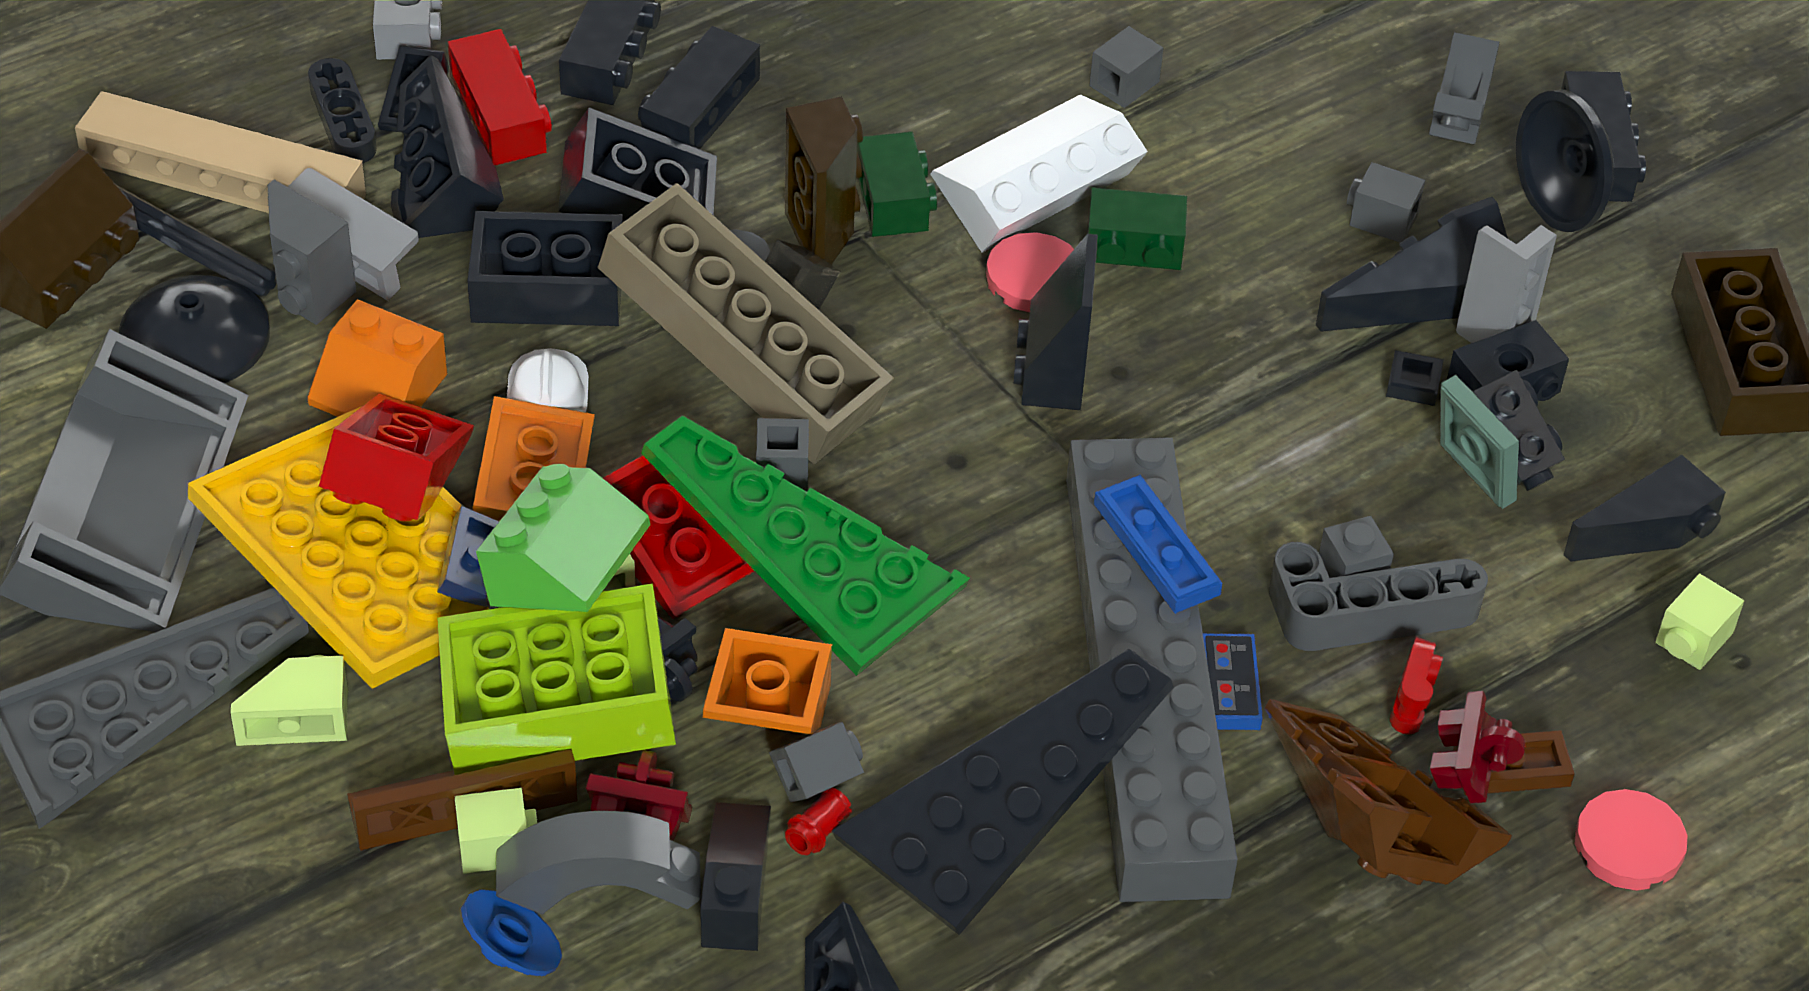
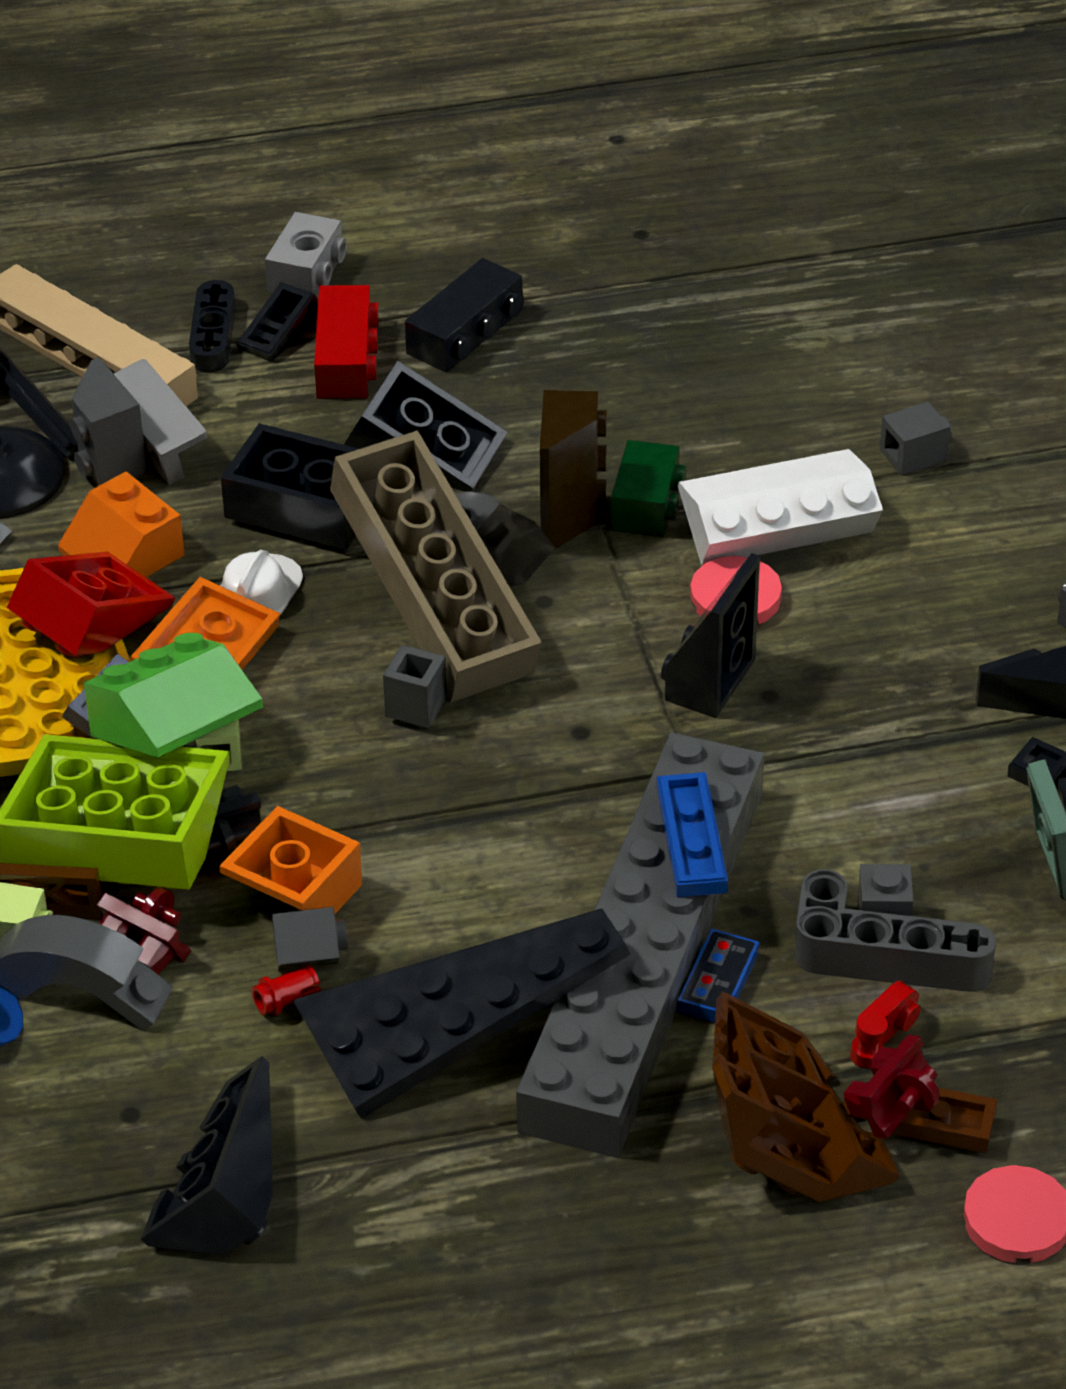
camera: 25 degrees right, 5 degrees down
black wedge [391,55,504,238] -> none
red slope [603,456,755,619] -> none
black brick [638,26,760,149] -> none
green wing [641,416,970,676] -> none
black slope [701,802,771,951] -> none
dark green brick [1087,188,1187,270] -> none

